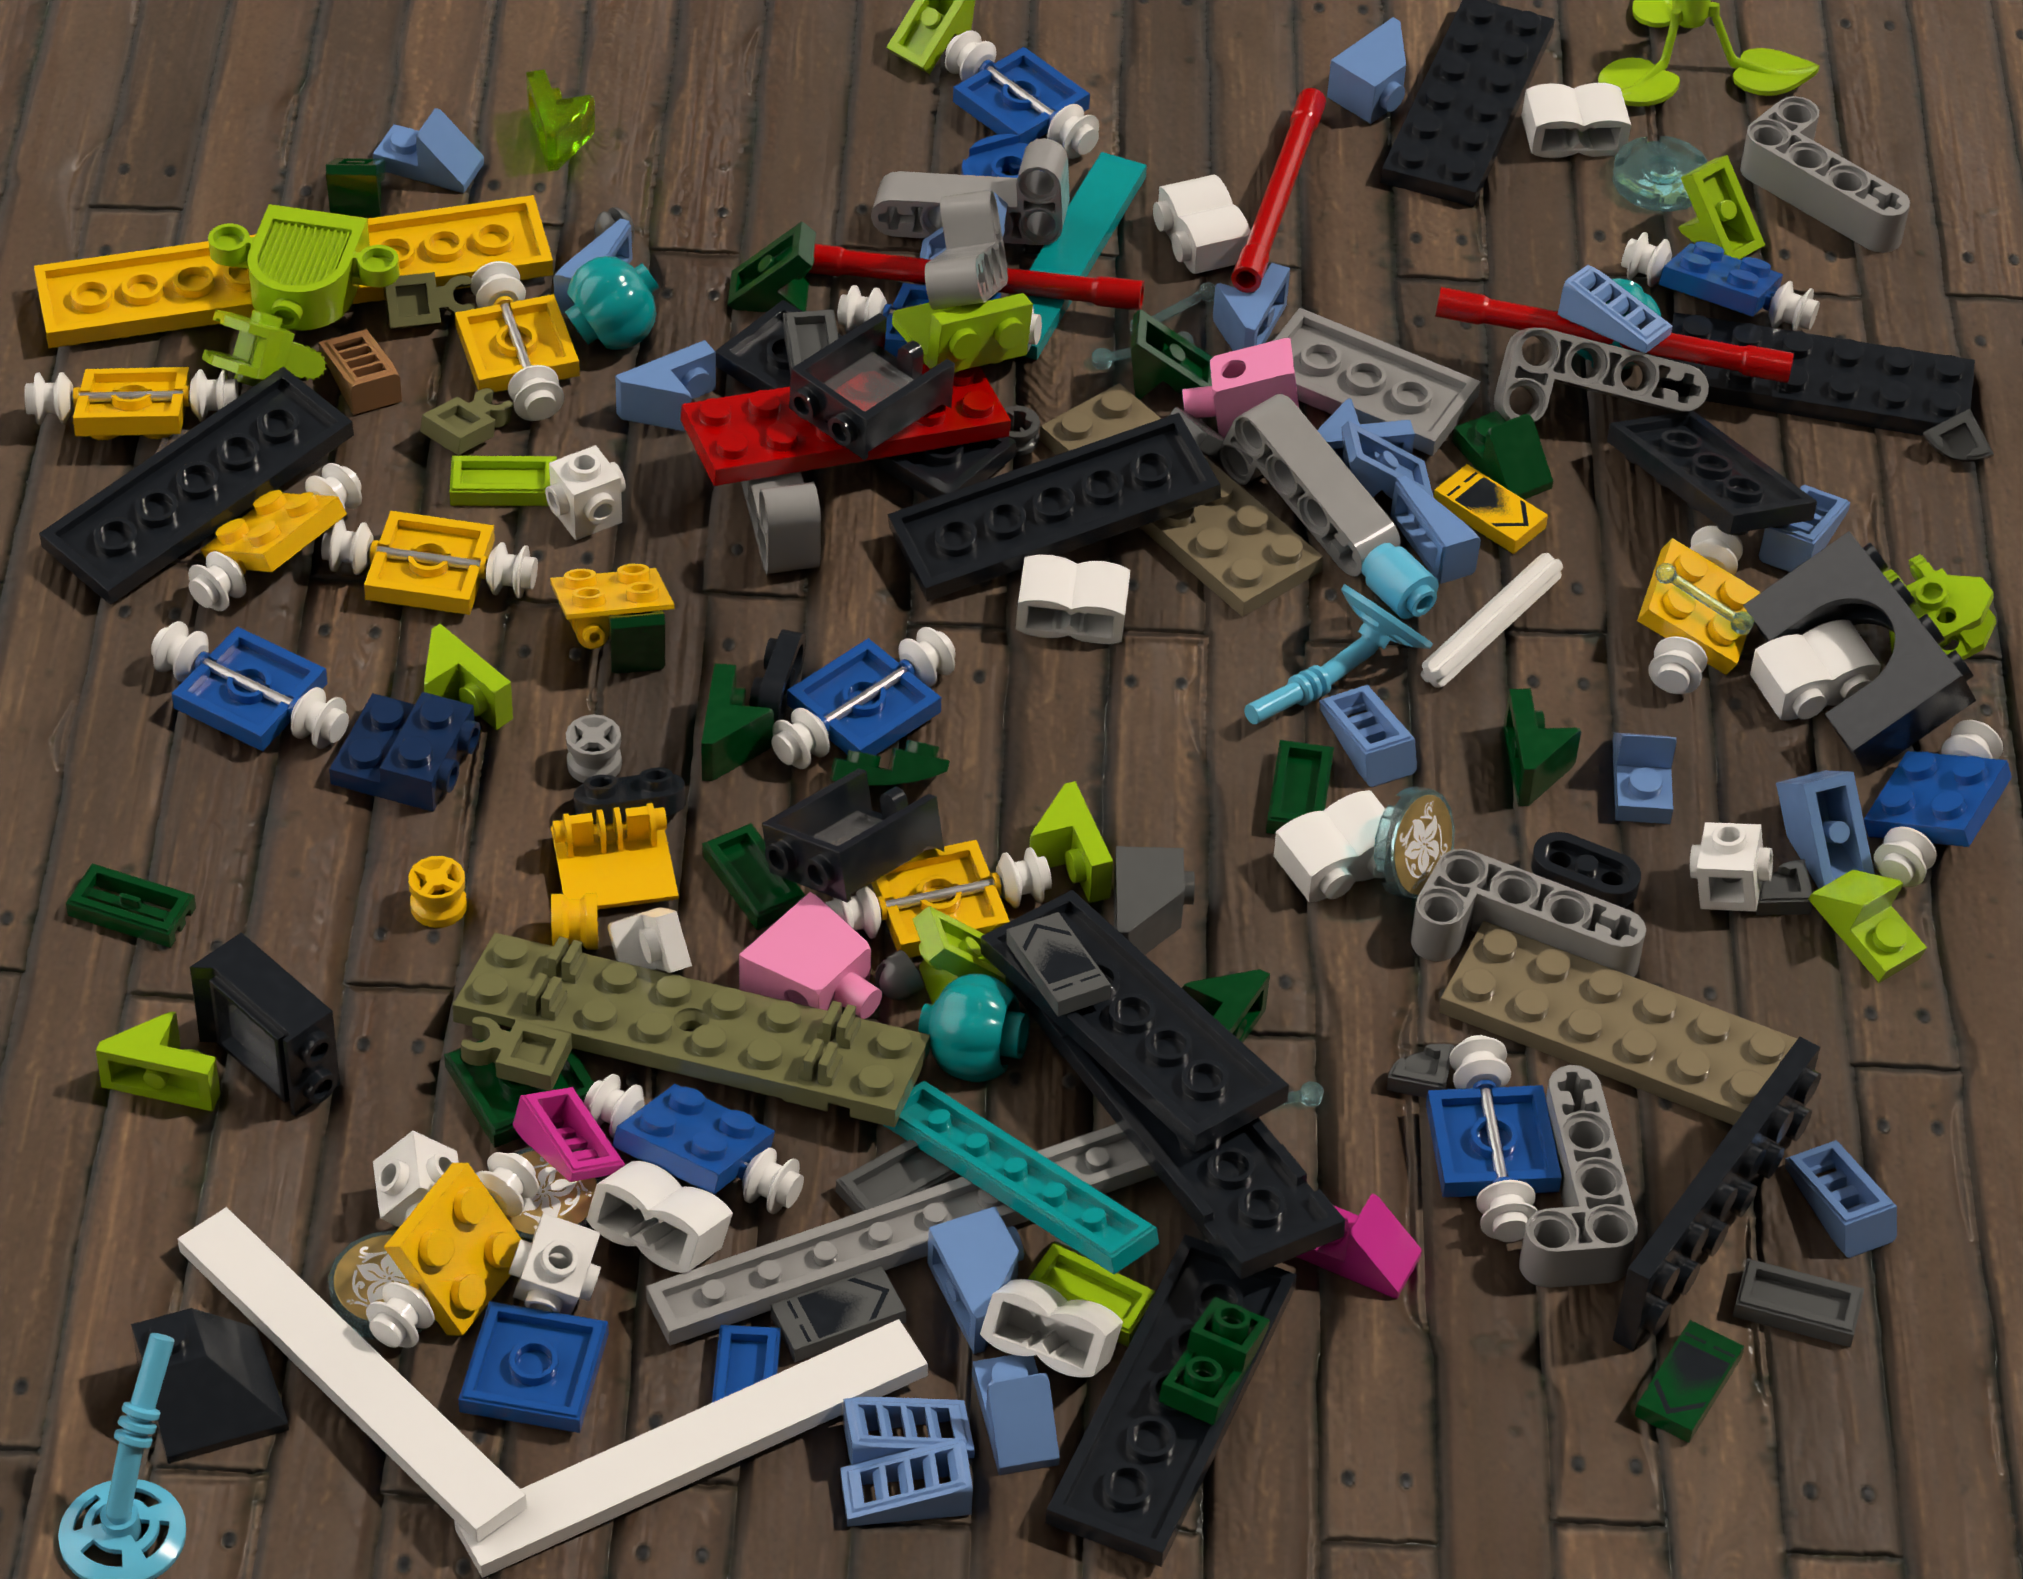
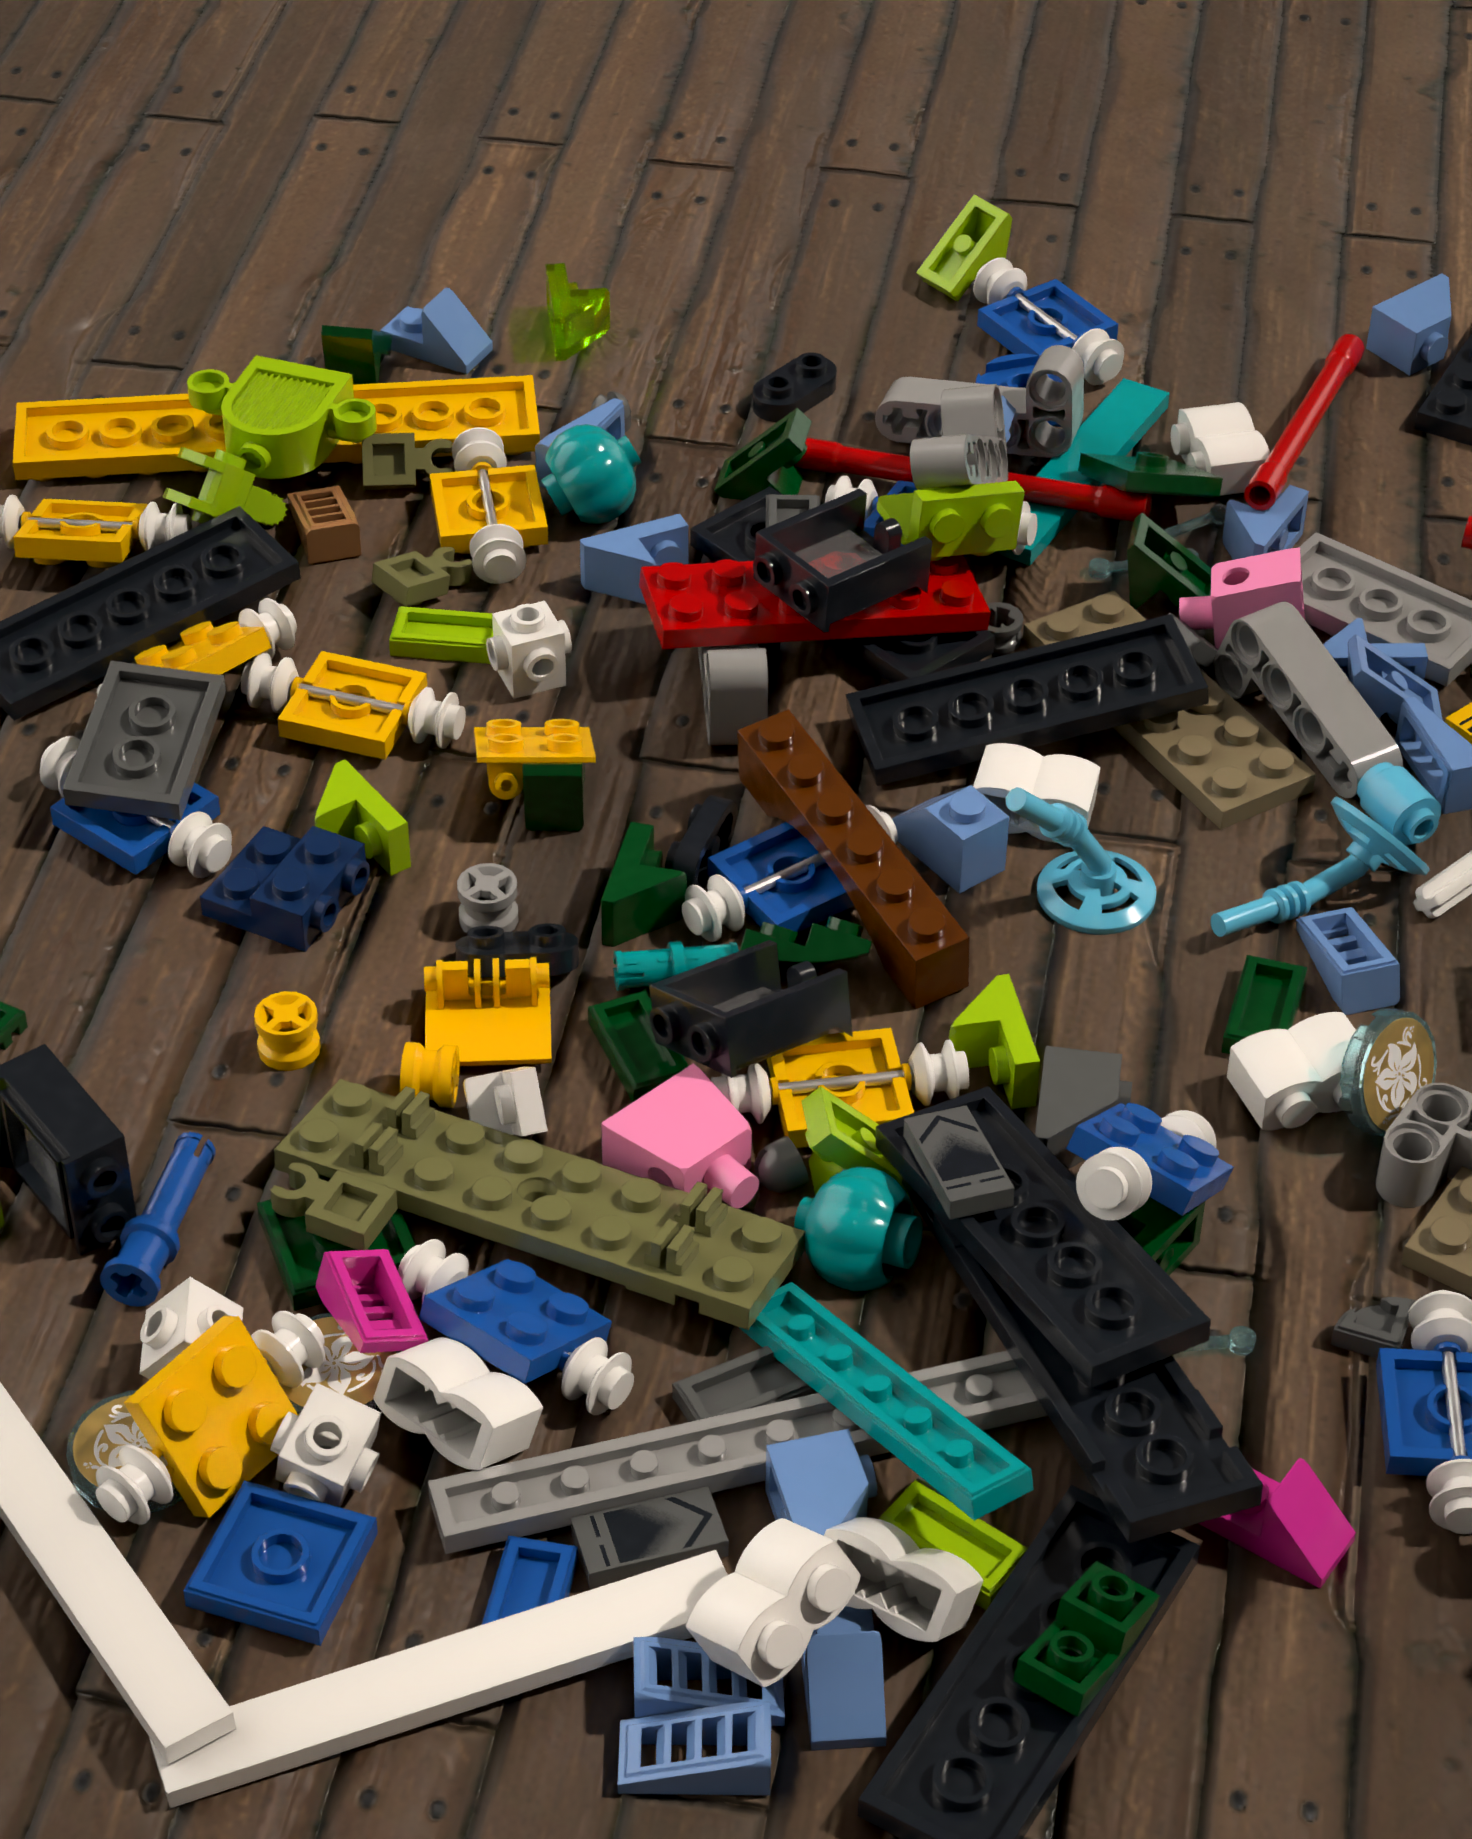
camera: 10 degrees right, 5 degrees down
none -> dark grey plate [62,661,226,820]
none -> blue pin [100,1132,216,1307]
none -> teal pin [613,941,739,991]
none -> white brick [686,1518,861,1687]
none -> reddish brown arch [737,709,970,1010]
none -> black plate [753,352,837,422]
none -> medium blue slope [891,785,1009,894]
none -> medium azure dish [1005,787,1156,935]
none -> blue plate [1066,1103,1234,1220]
none -> dark green plate [1078,452,1223,498]

